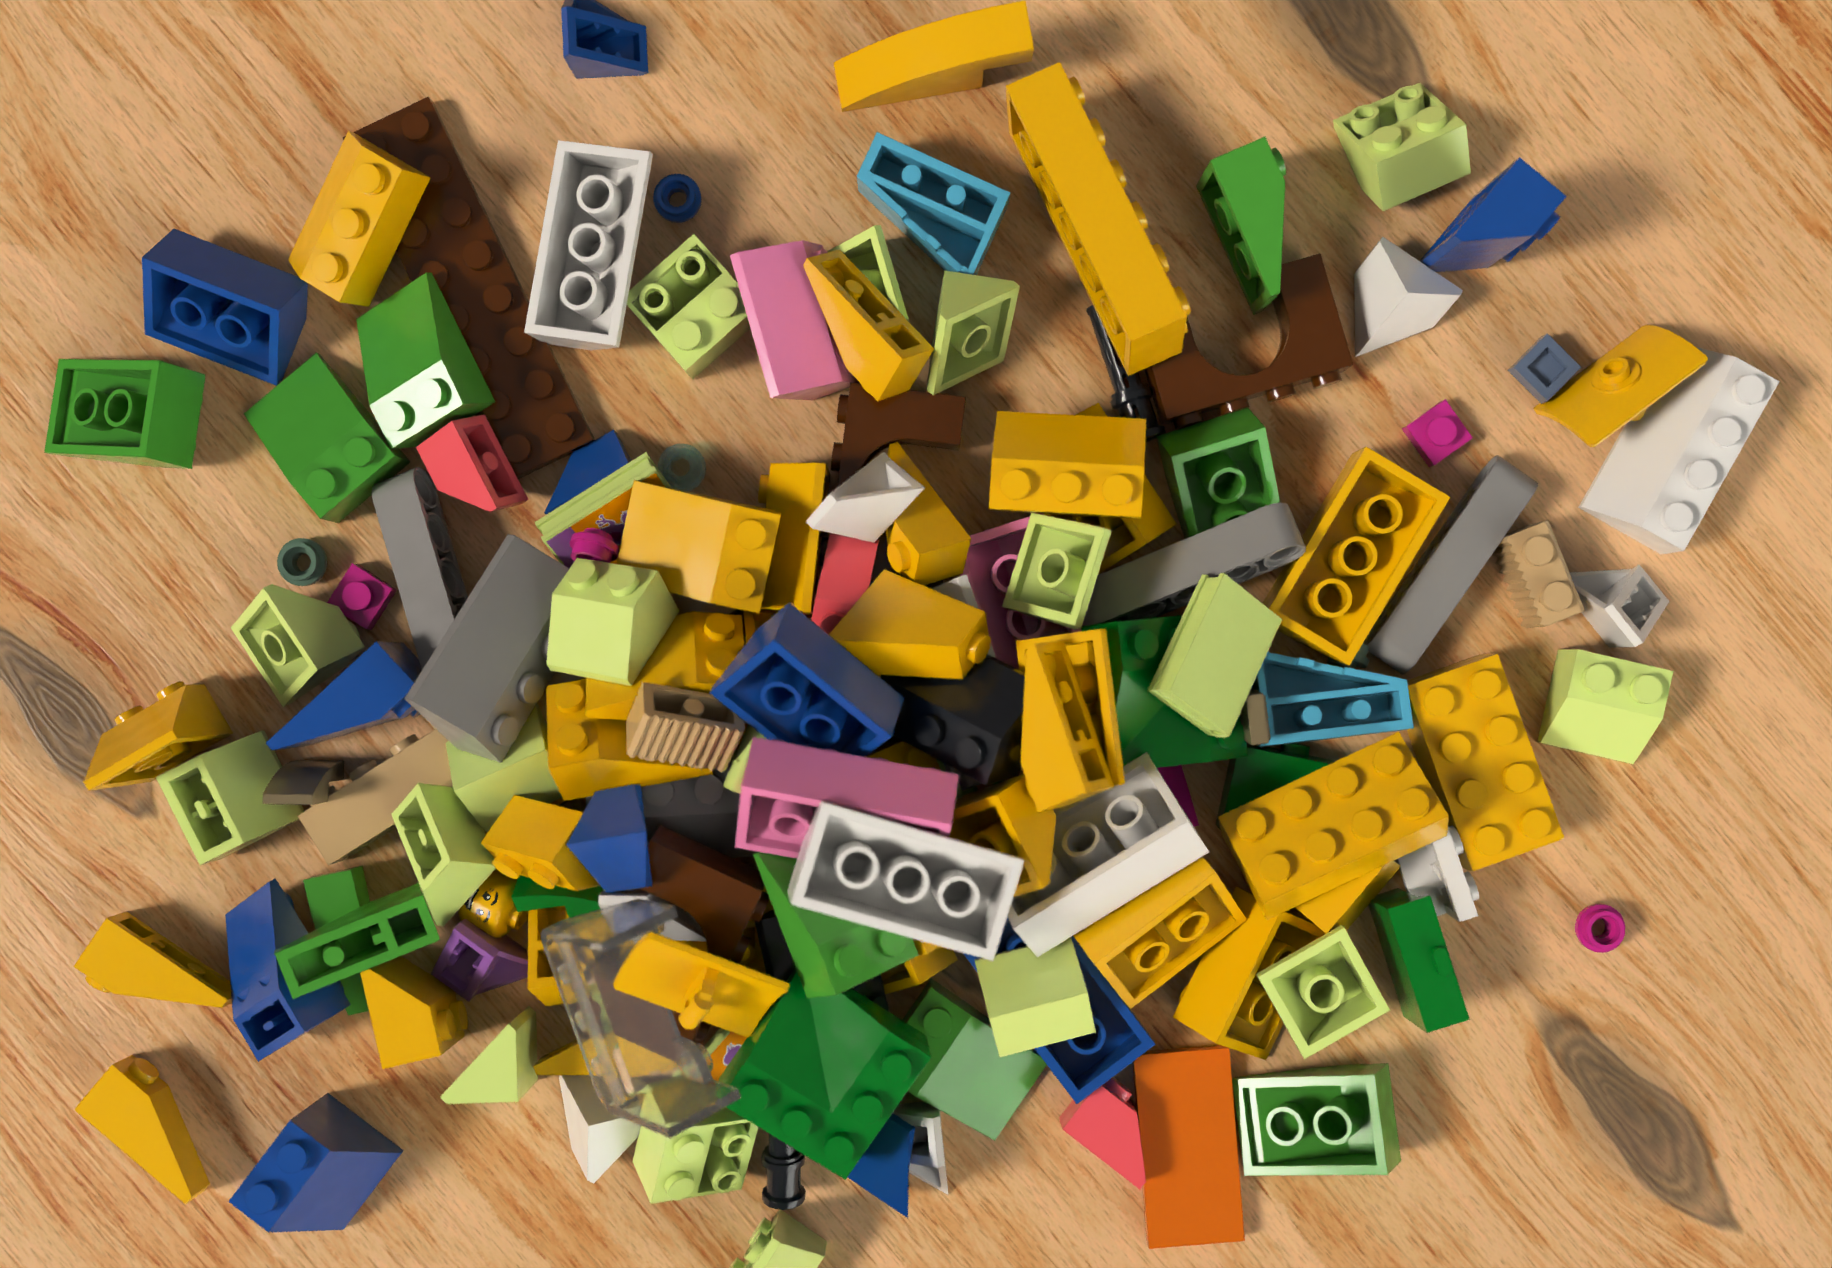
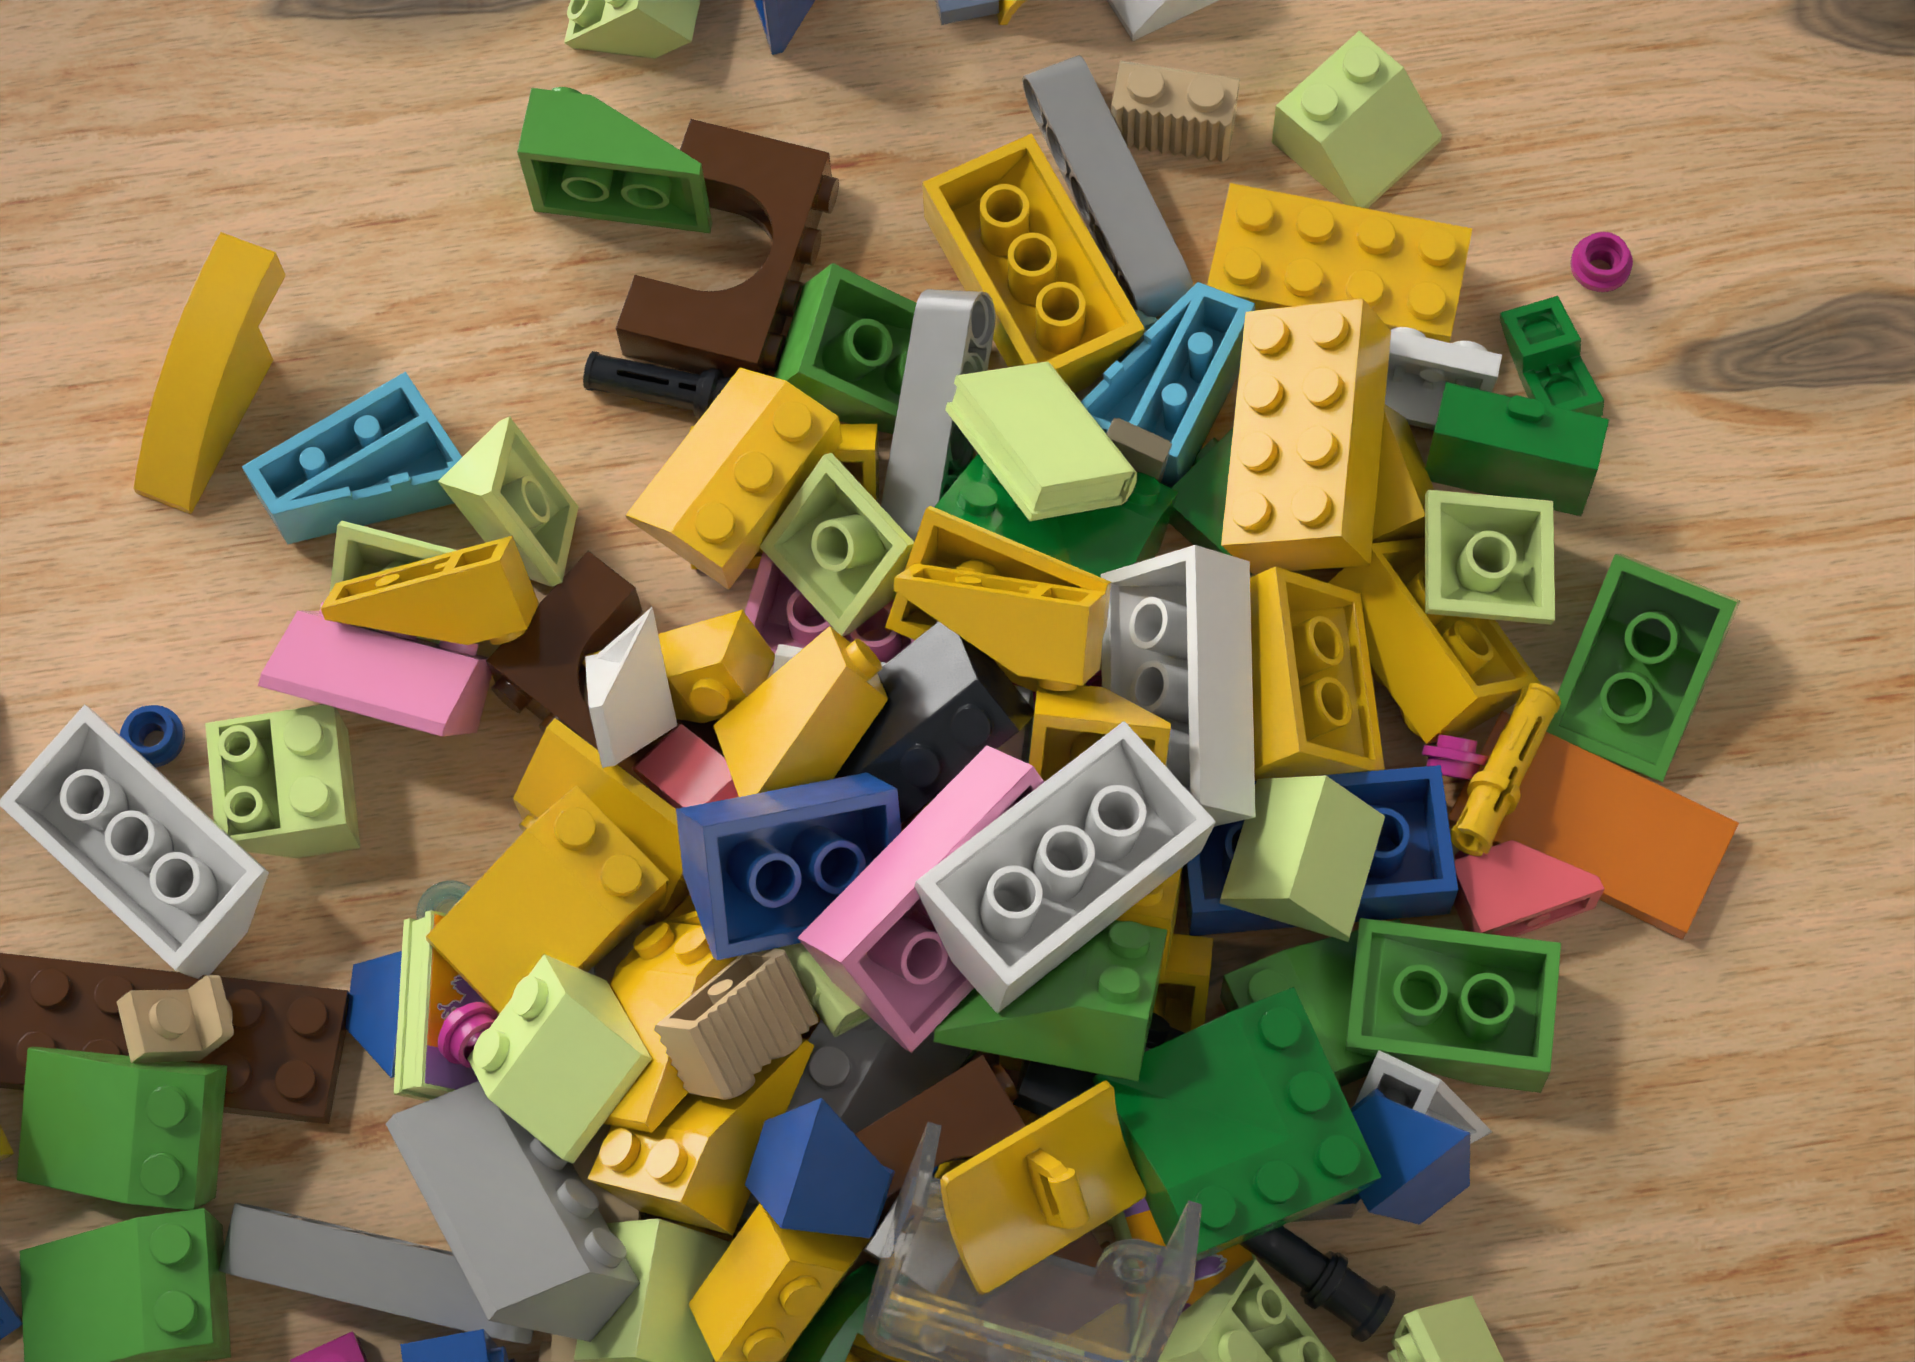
camera: 55 degrees left, 20 degrees down
coral slope [416,414,529,512] -> none
yellow brick [1005,62,1191,376] -> none
white slope [1354,237,1463,357] -> none
dark pink plate [1402,399,1473,467] -> none
white slope [1570,564,1669,648] -> none
none -> tan bracket [117,975,234,1063]
none -> bright green slope [1346,918,1561,1093]
none -> dark pink plate [1422,735,1488,780]
none -> yellow pin [1450,683,1561,856]
none -> green slope [1500,296,1604,417]

